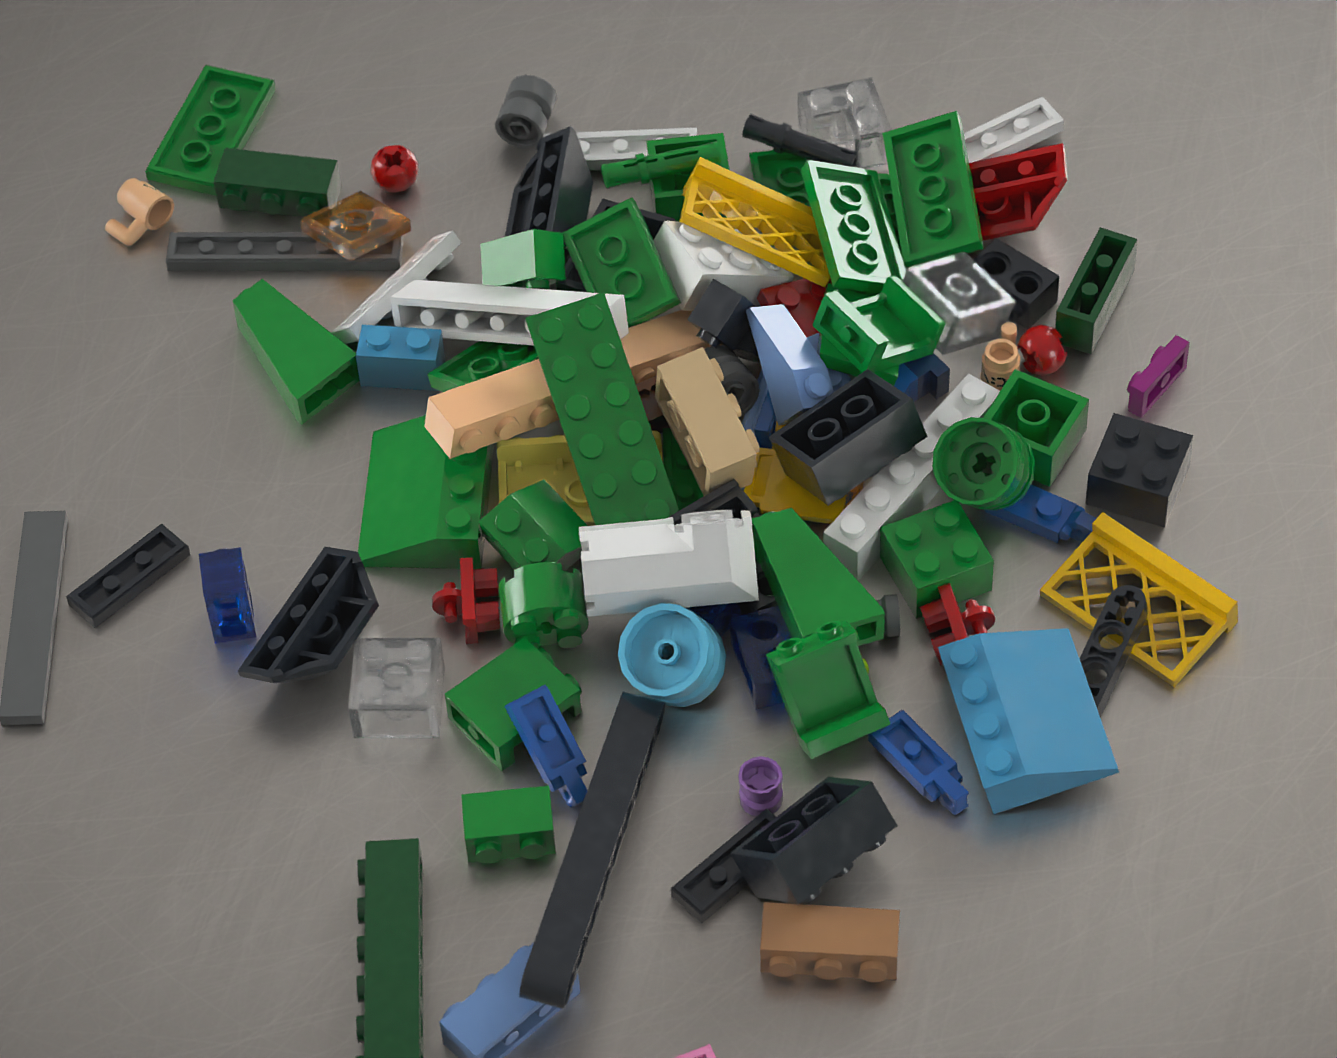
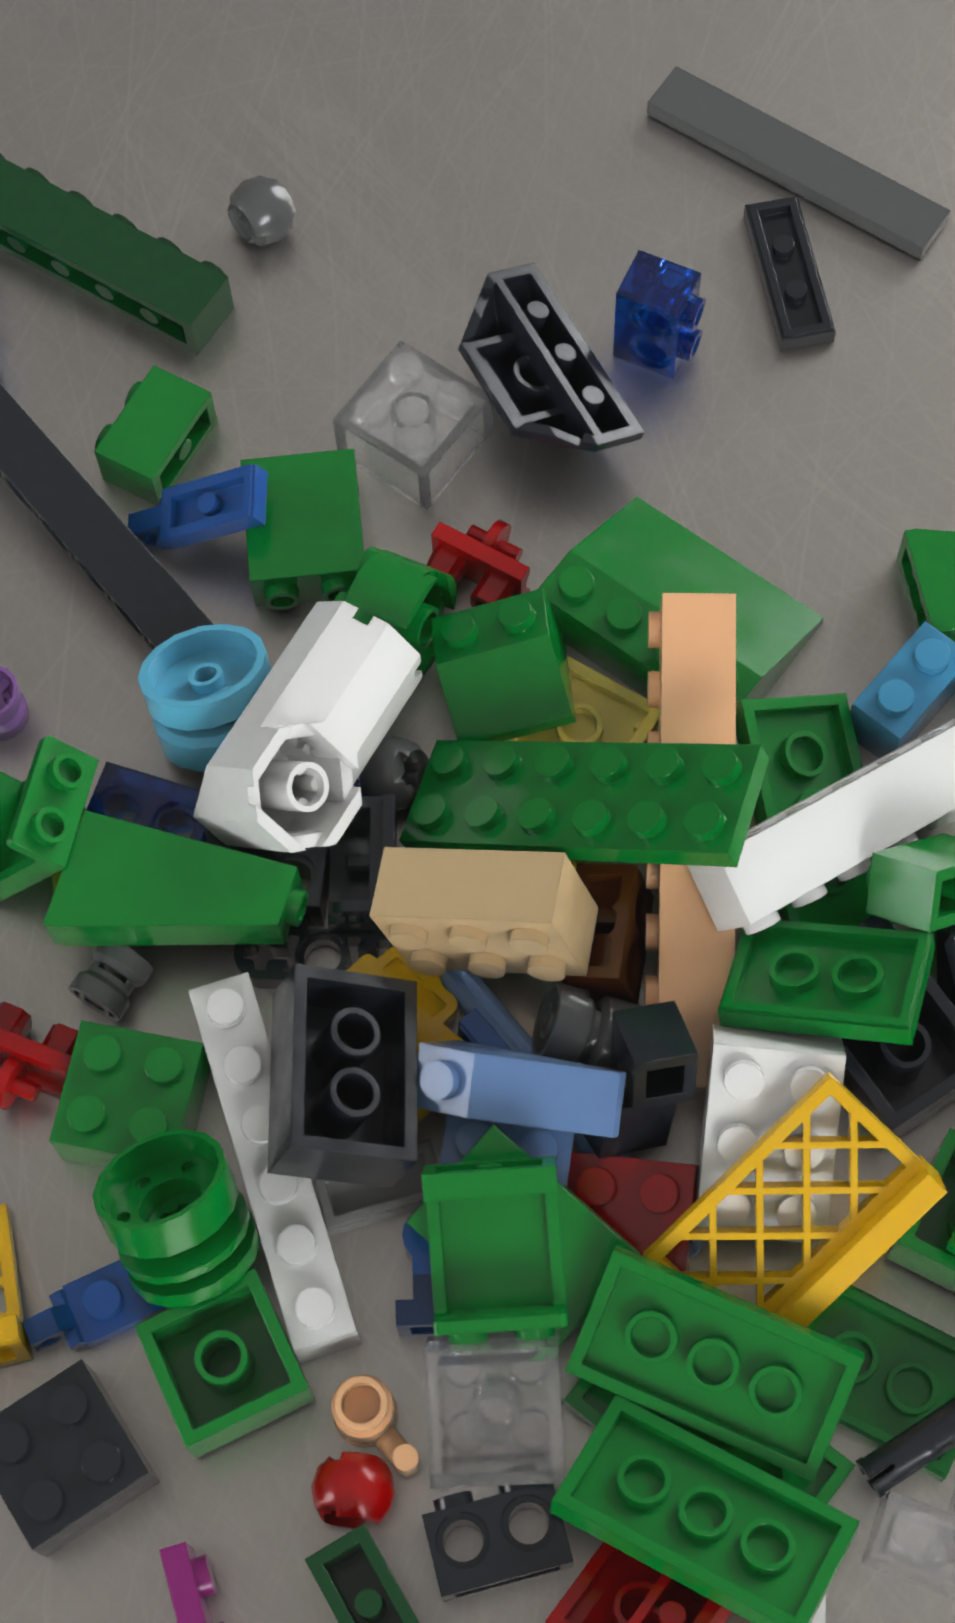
camera: 125 degrees right, 15 degrees up
none -> dark grey piece [228,175,295,246]

